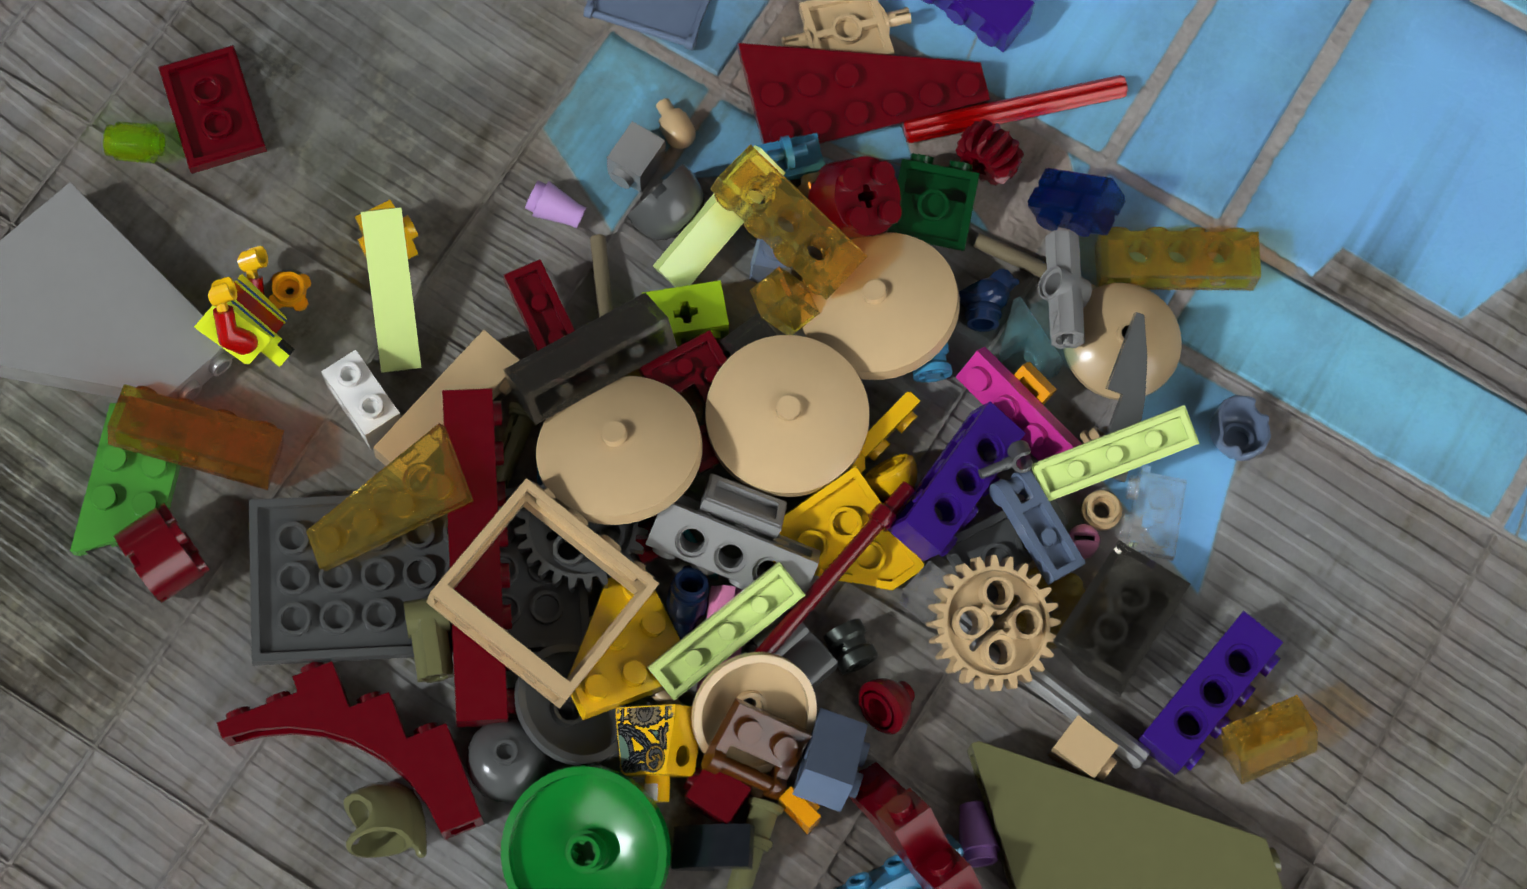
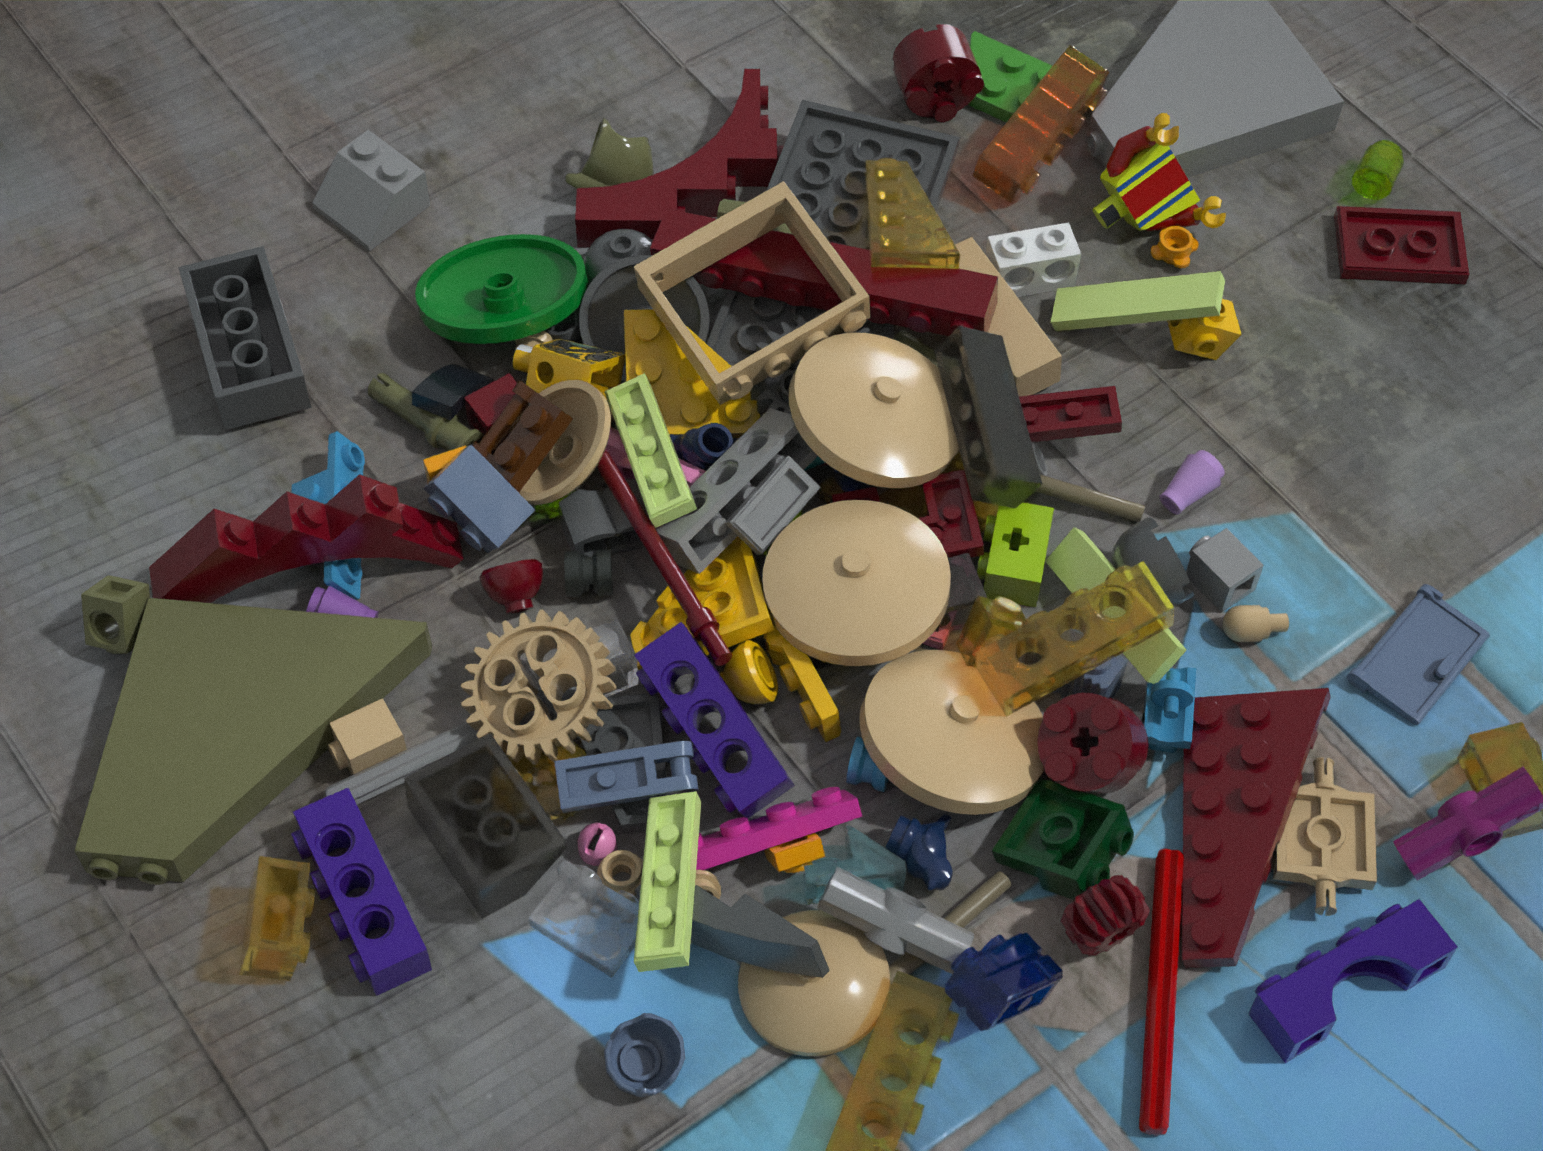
camera: 115 degrees right, 15 degrees down
dark grey hand [978,440,1033,479] -> none

